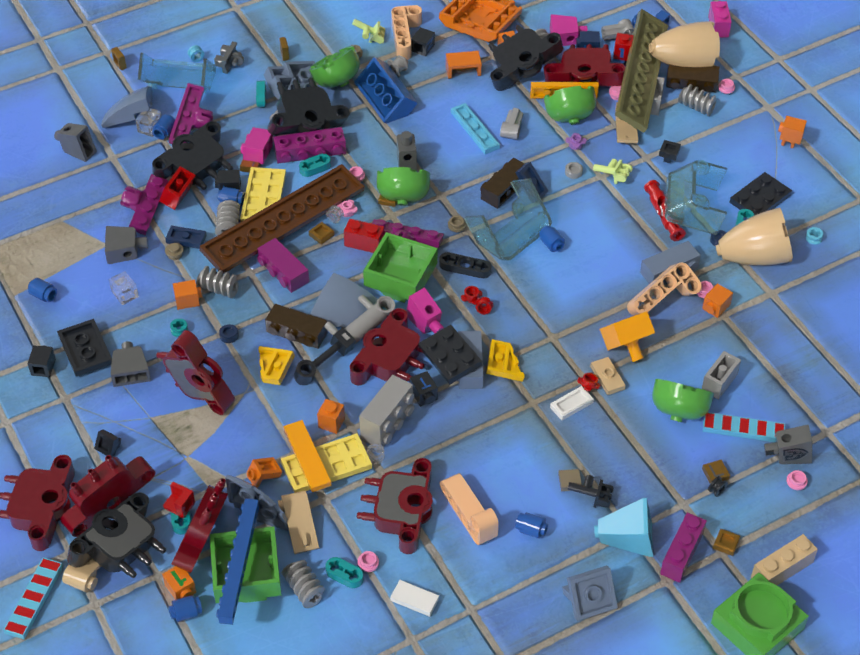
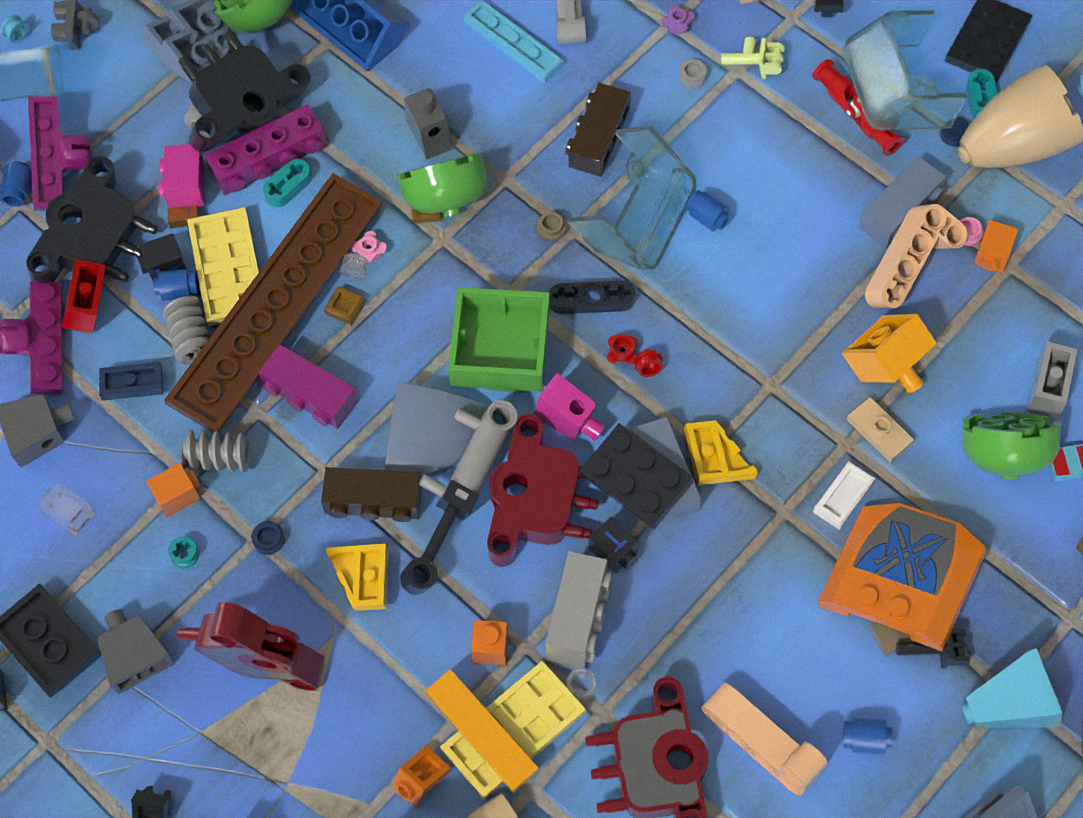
camera: 15 degrees left, 15 degrees up
dark tan plate [165,243,184,260] -> none
teal beam [256,80,266,107] -> none
red brick [344,219,385,253] -> none
bright pink plate [349,166,365,182] -> none
magenta plate [371,219,444,248] -> none
dark blue plate [515,162,548,202] -> none
red plate [577,373,600,391] -> none
none -> orange wedge [818,503,986,651]

